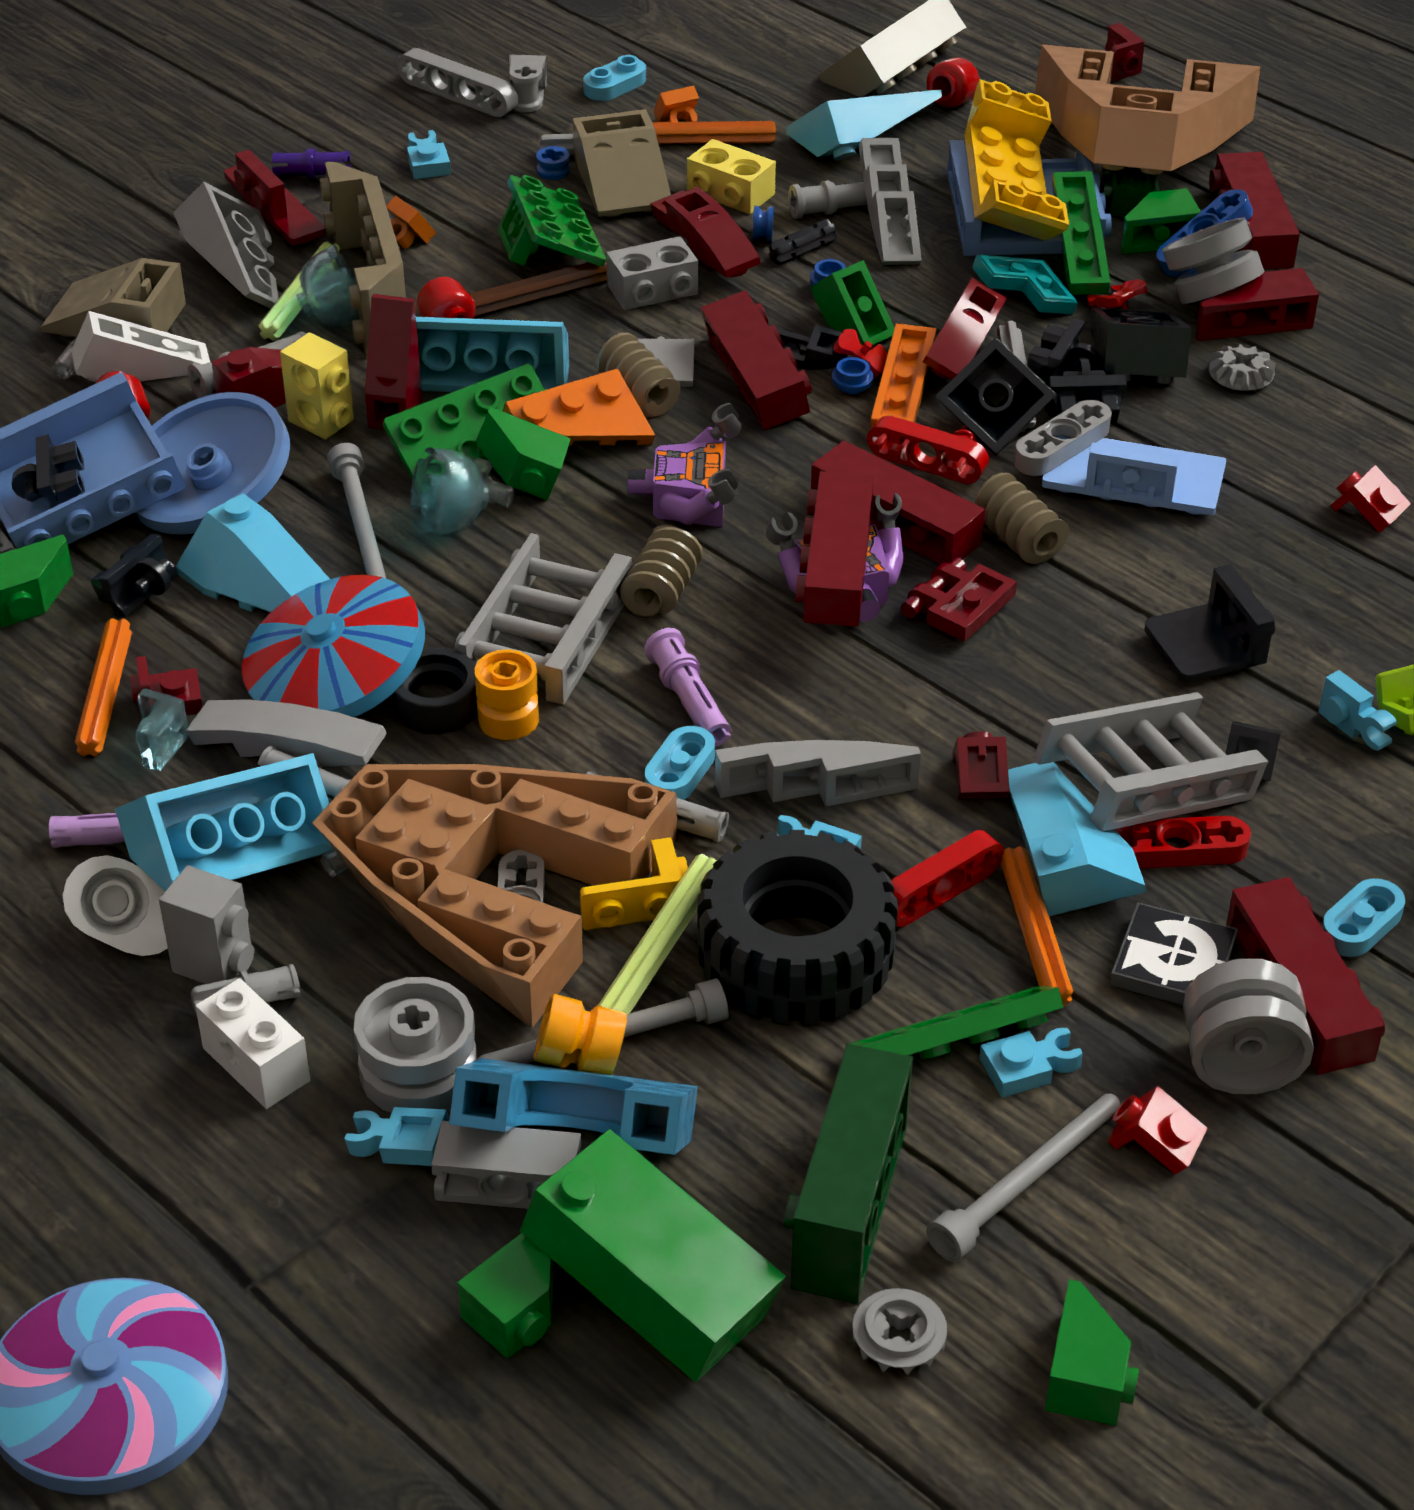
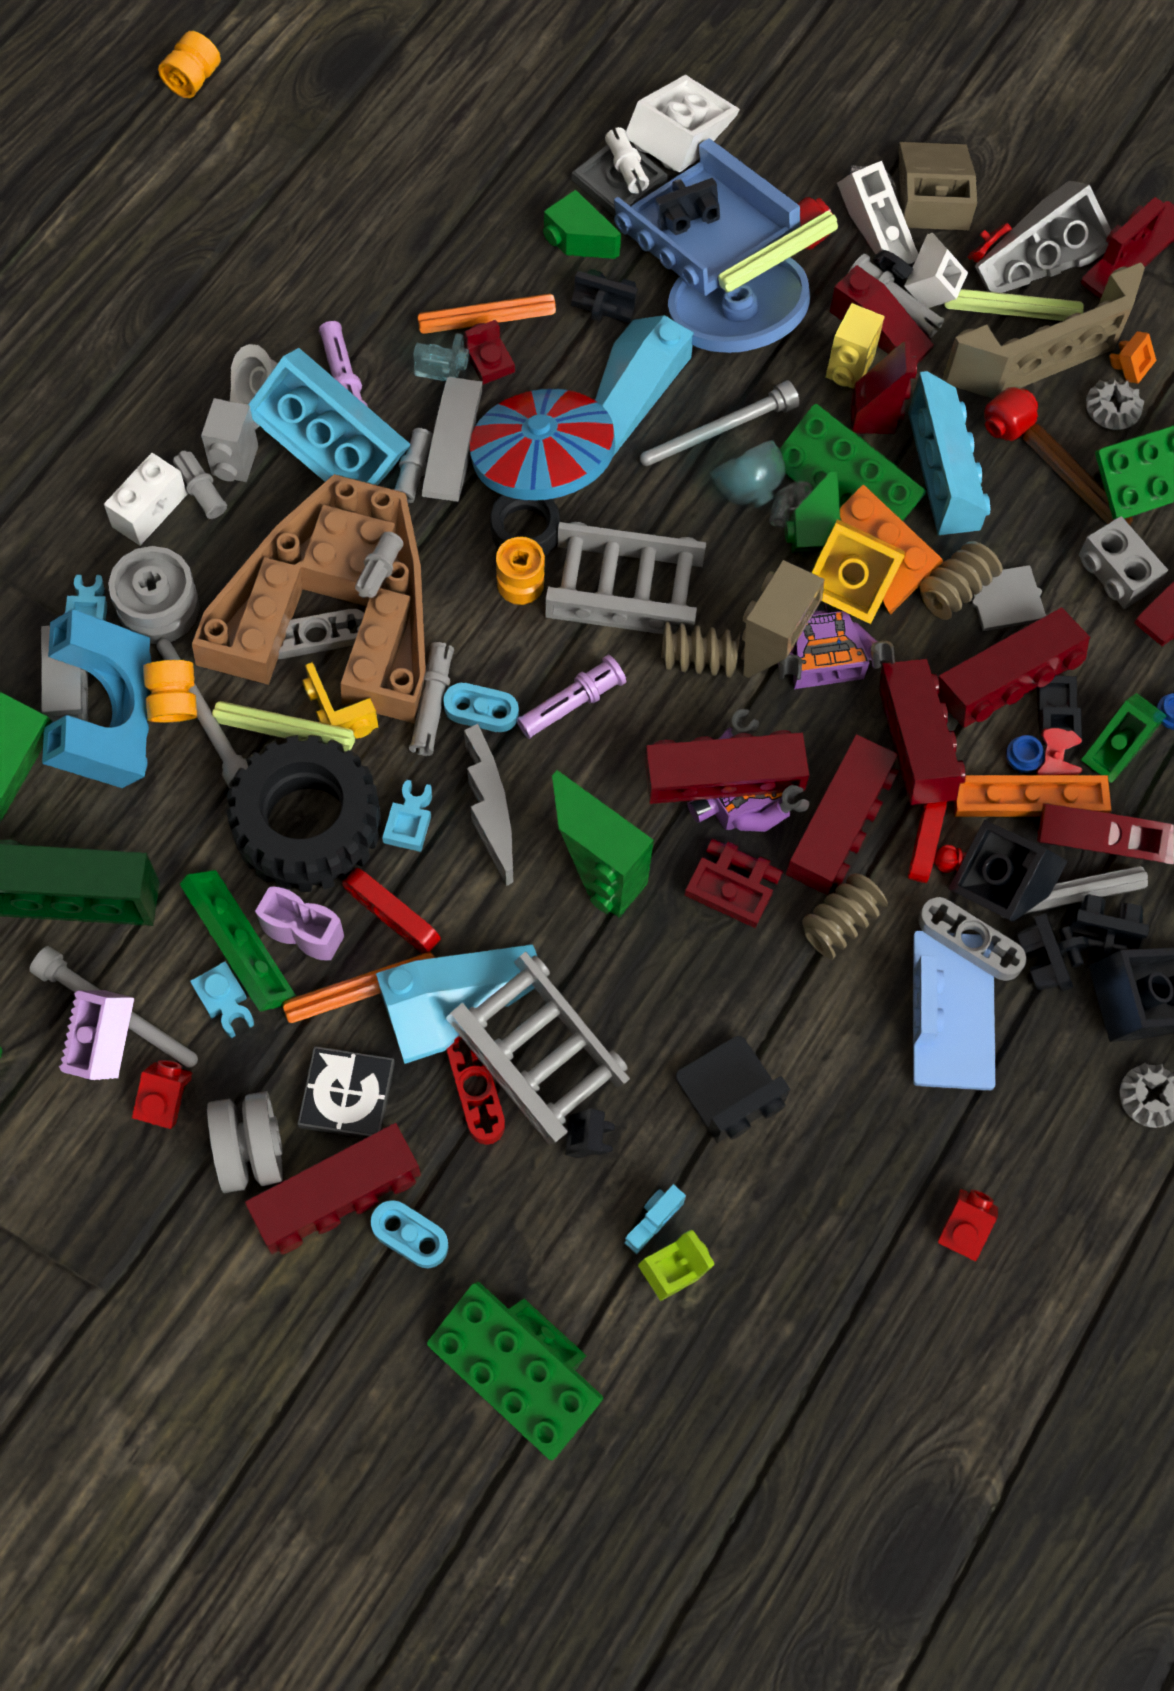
camera: 75 degrees right, 25 degrees up
clear light blue cylinder [296,245,359,328] -> none
dark red bracket [952,731,1010,799] -> none
none -> lavender brick [59,990,134,1080]
none -> lavender brick [255,887,344,960]
none -> light grey axle [355,532,404,598]
none -> green wedge [552,770,654,918]
none -> yellowish green axle [718,211,838,292]
none -> dark tan slope [741,560,825,678]
none -> yellow brick [811,519,905,624]
none -> black tile [872,249,914,283]
none -> dark red brick [879,659,966,805]
none -> white slope [904,233,968,308]
none -> red piece [967,223,1012,263]
none -> light grey gear [1086,377,1144,430]

